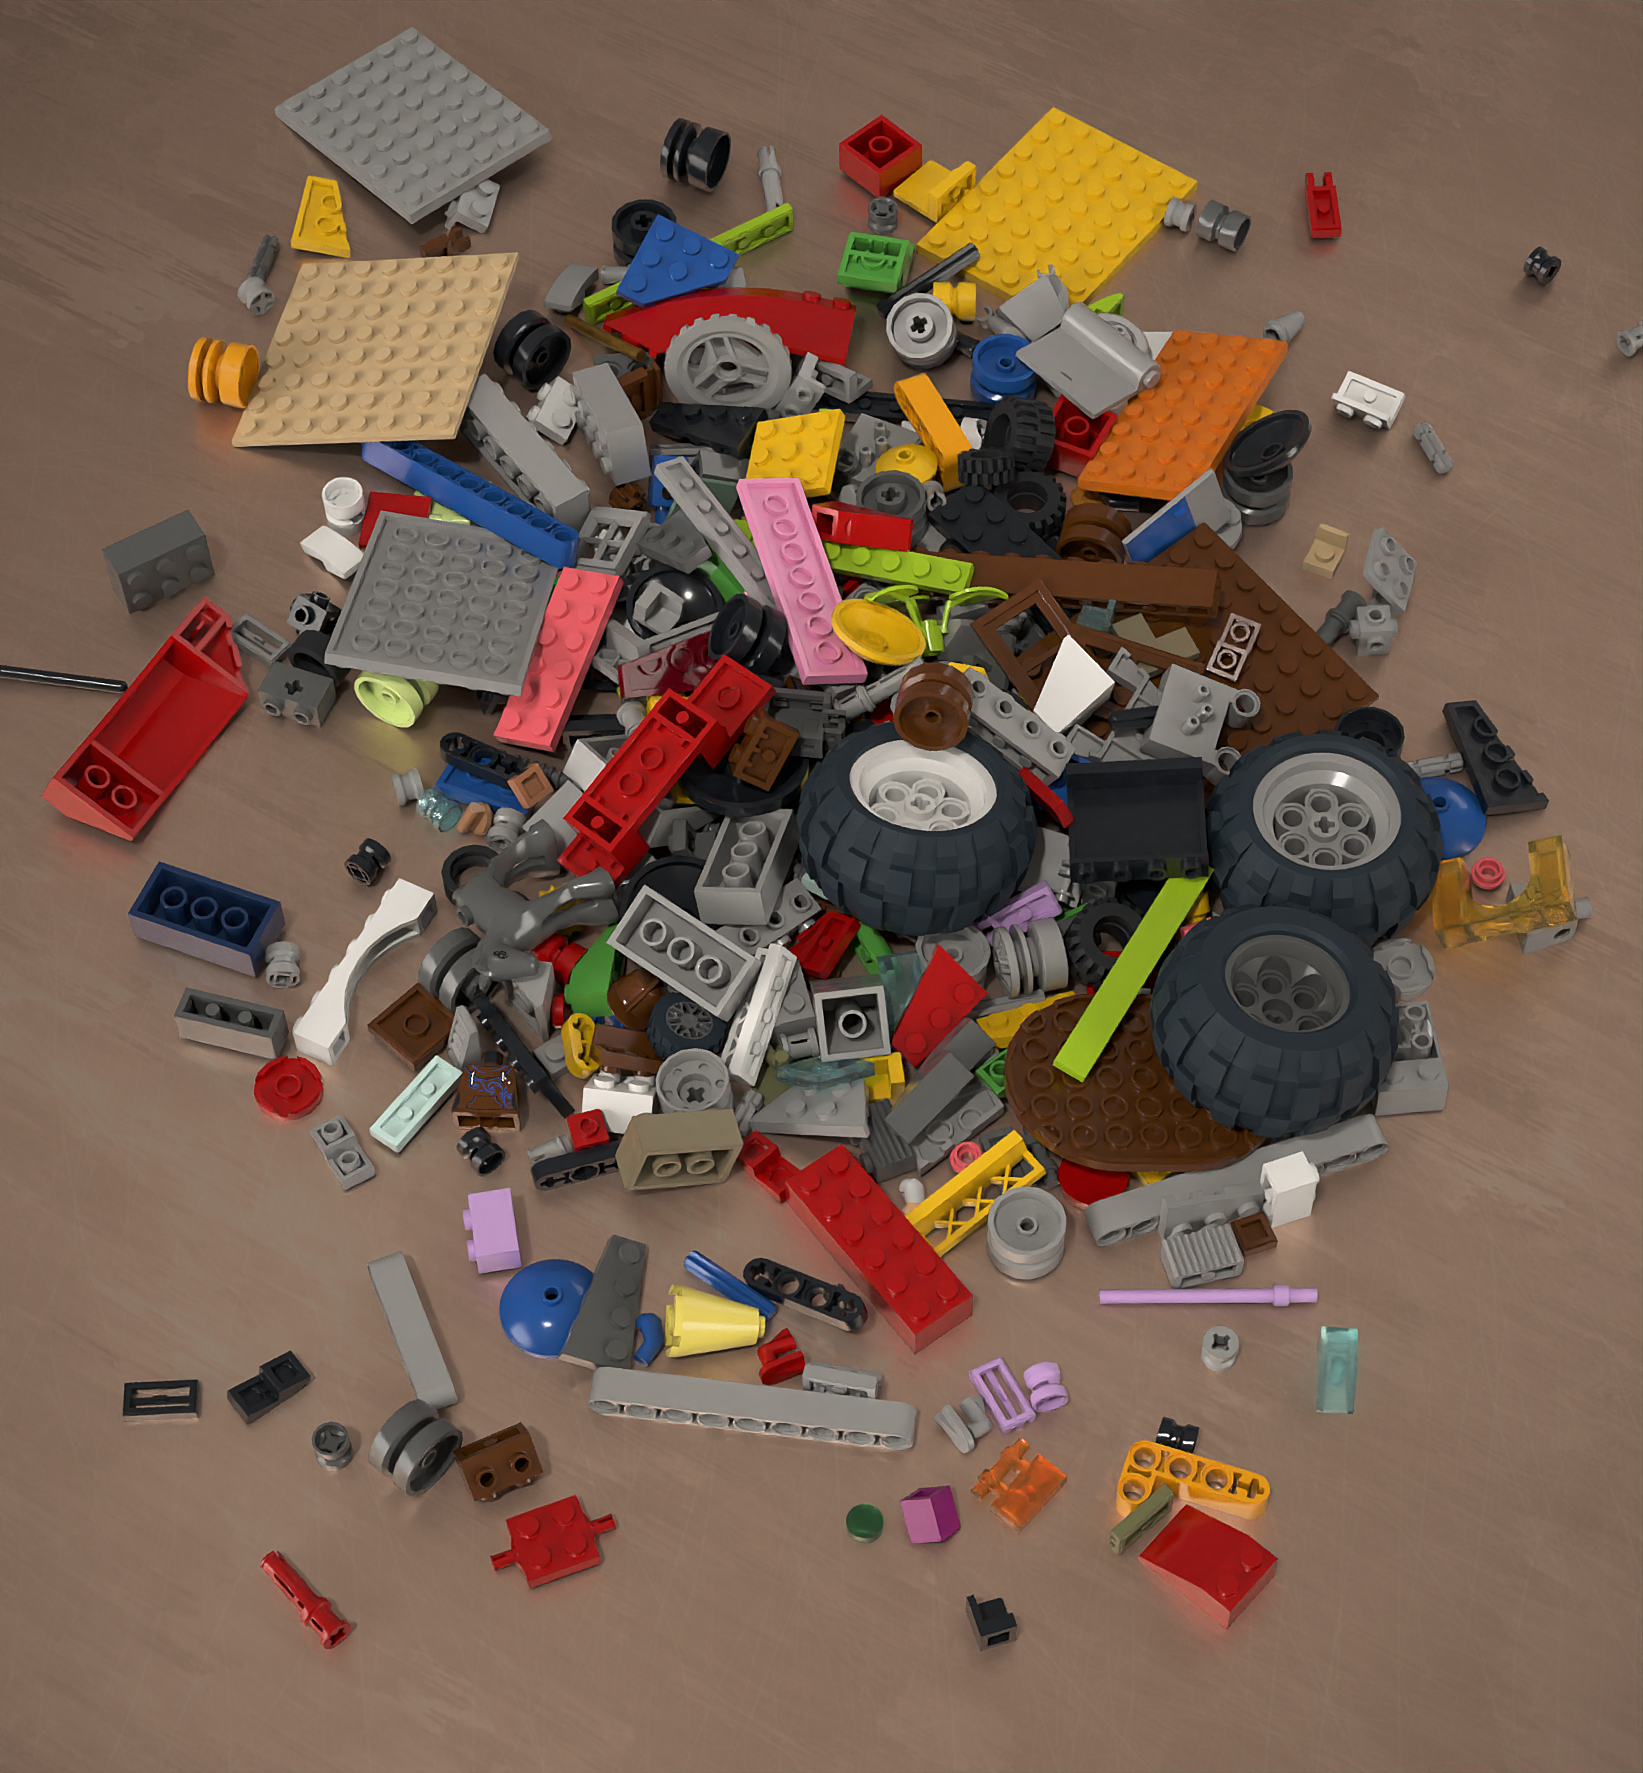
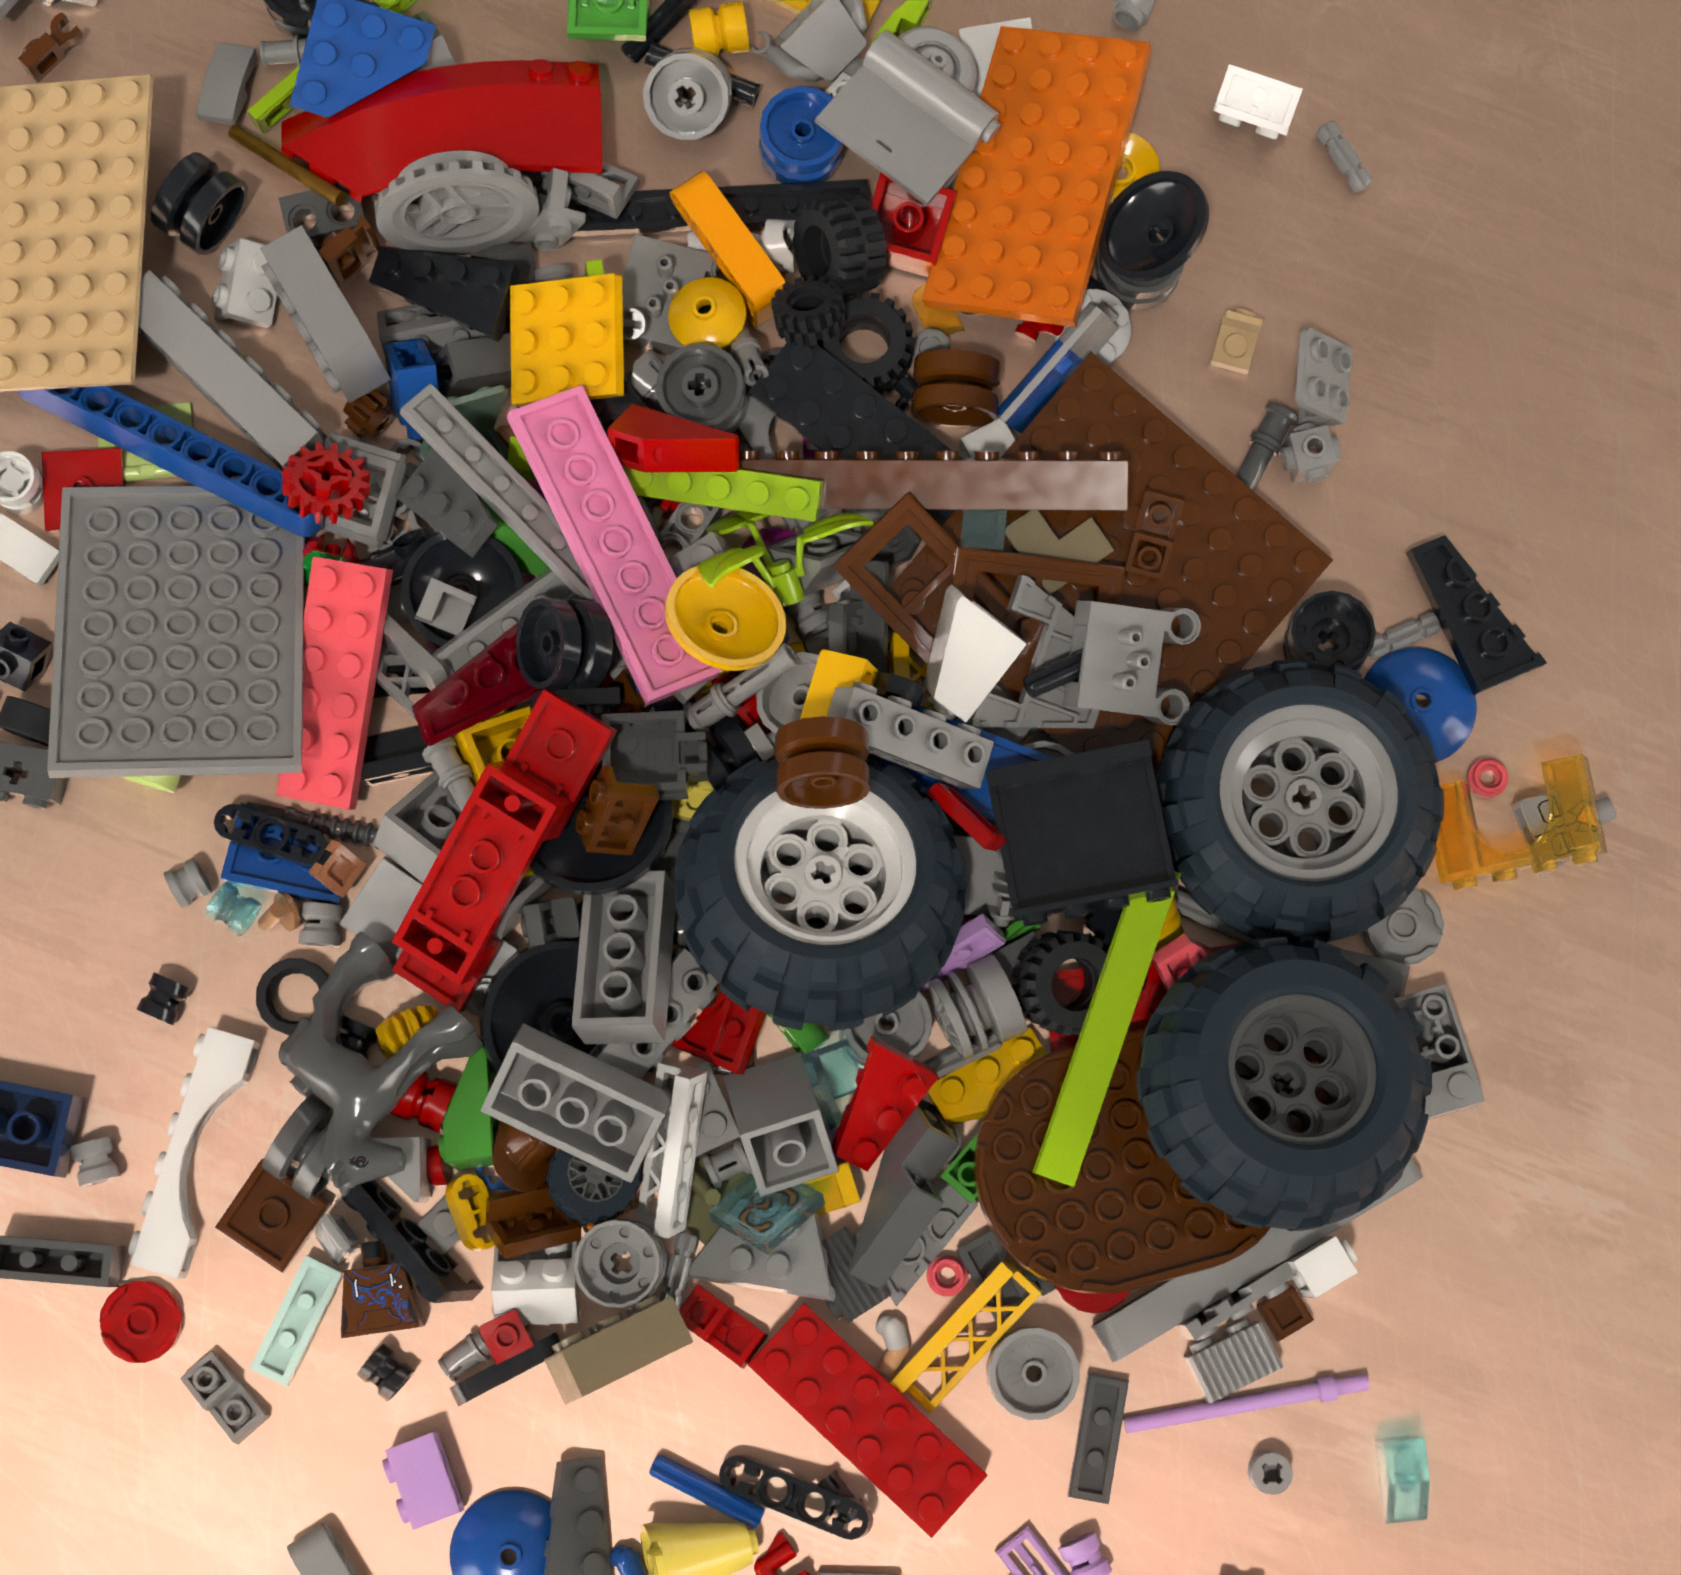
camera: 15 degrees left, 25 degrees up
none -> red gear [282,442,371,524]
none -> dark grey tile [1067,1372,1129,1504]

